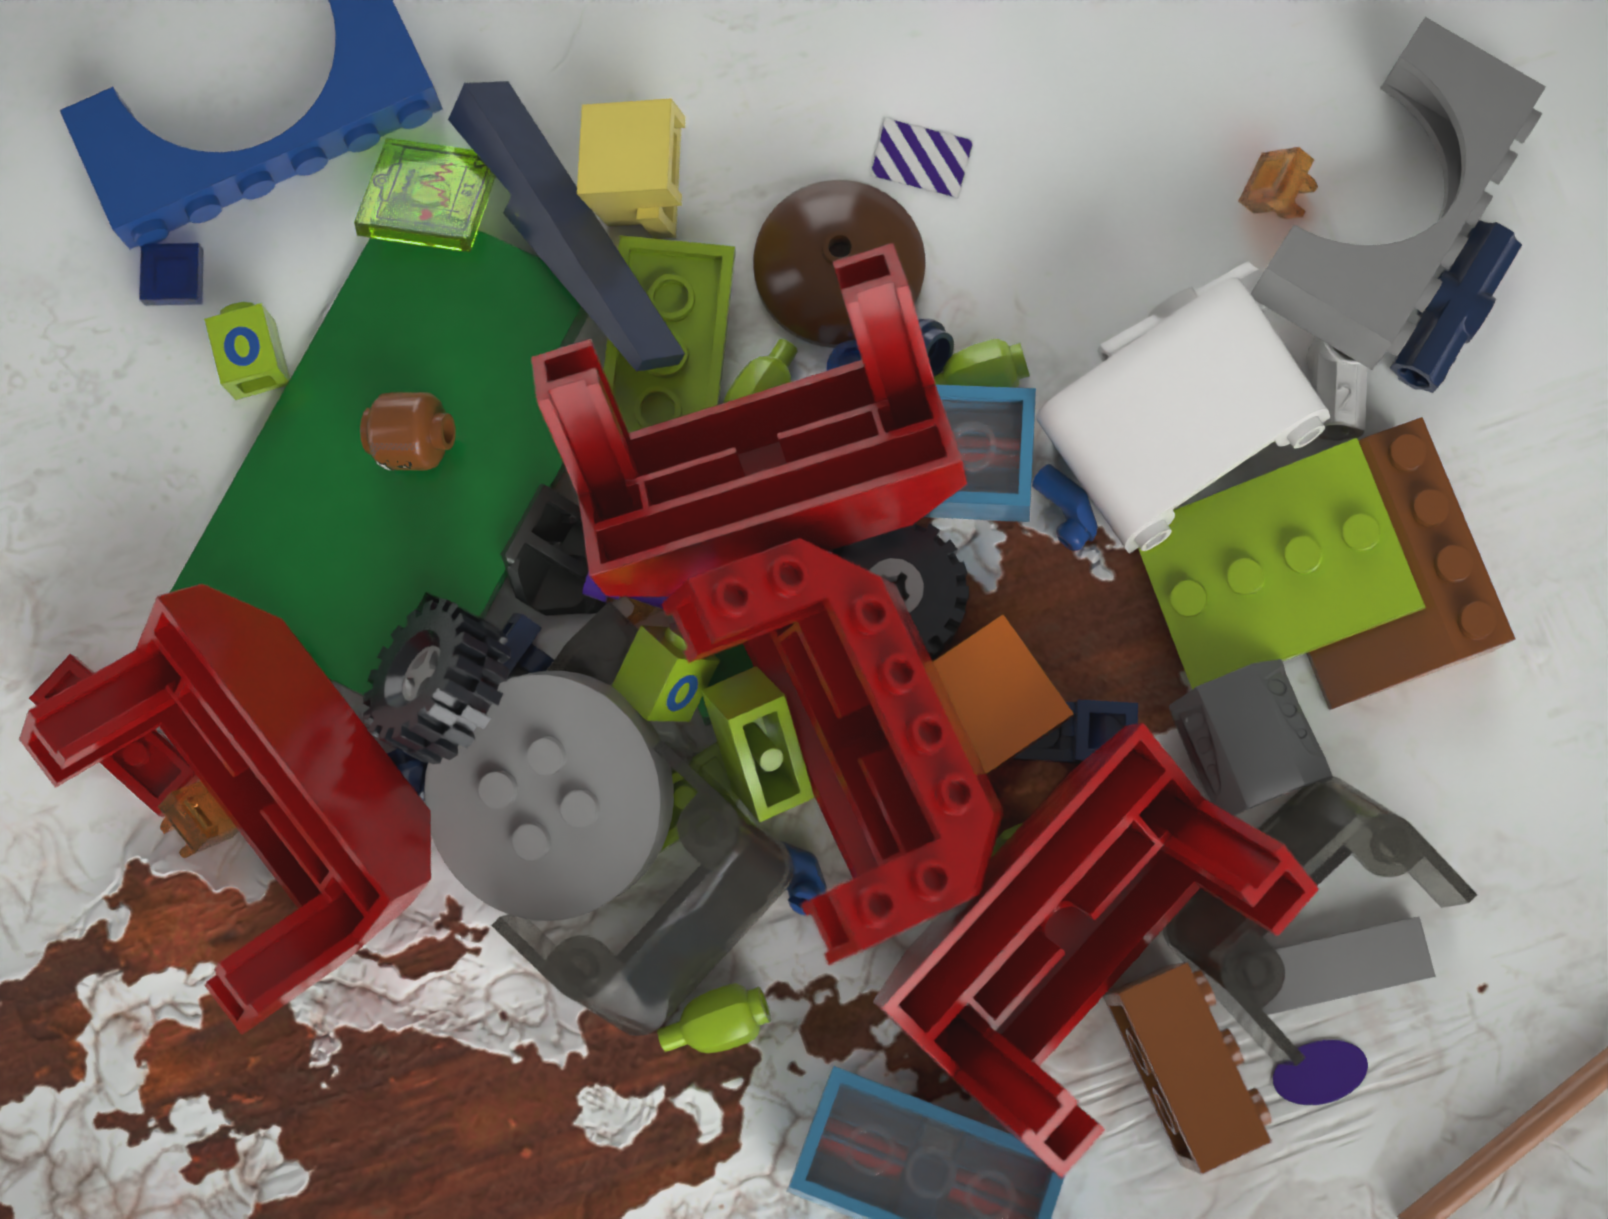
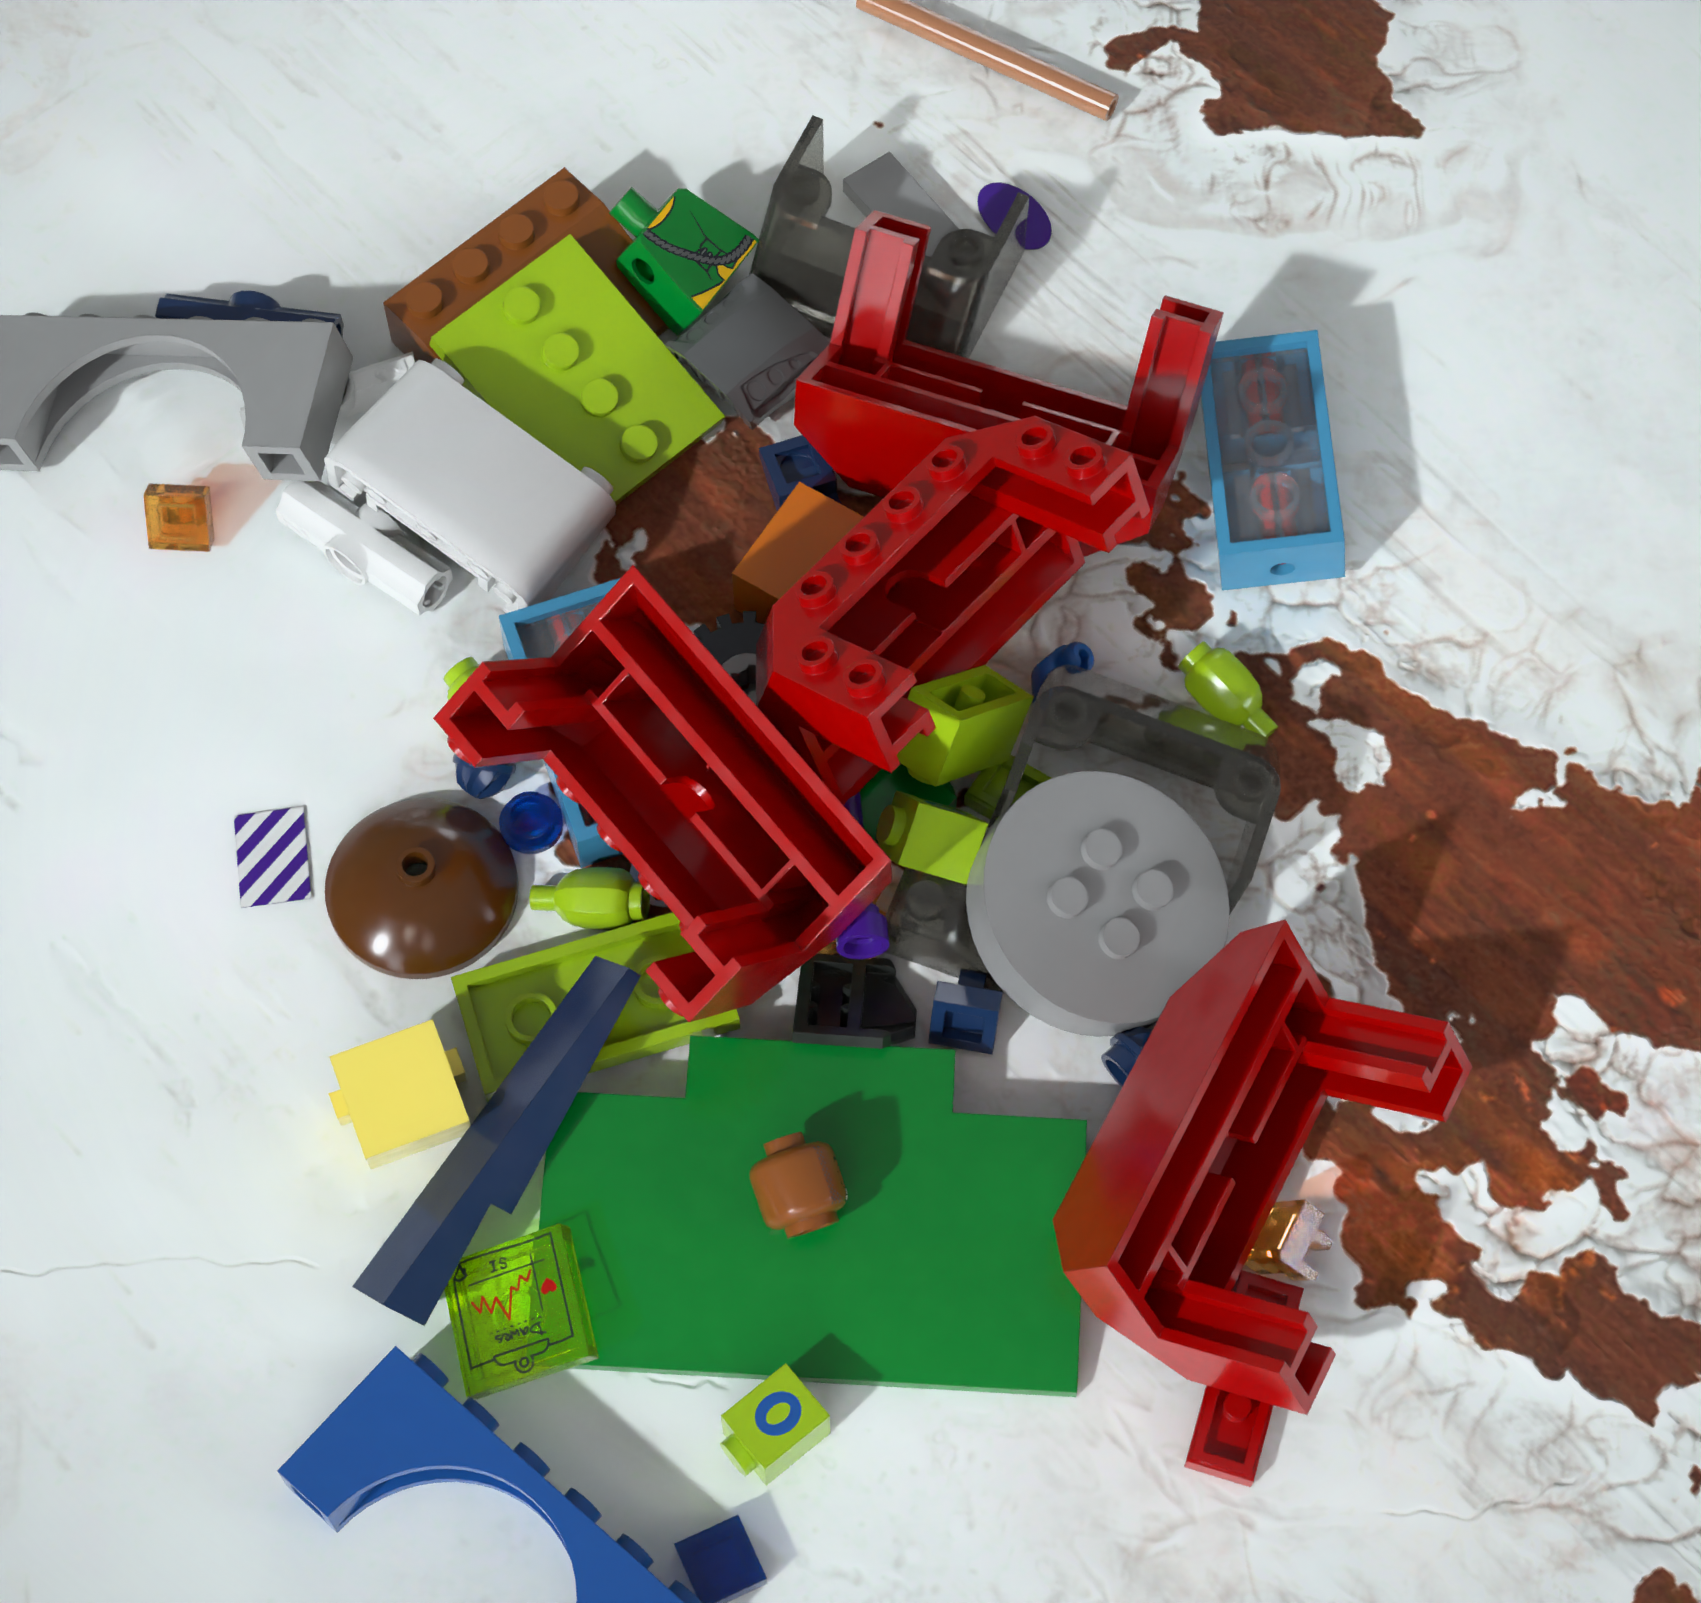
camera: 115 degrees left, 15 degrees down
black wheel [363,599,511,764] -> none
blue arm [1032,464,1098,551] -> none
dark orange brick [1103,962,1272,1174] -> none
none -> green torso [609,187,760,336]

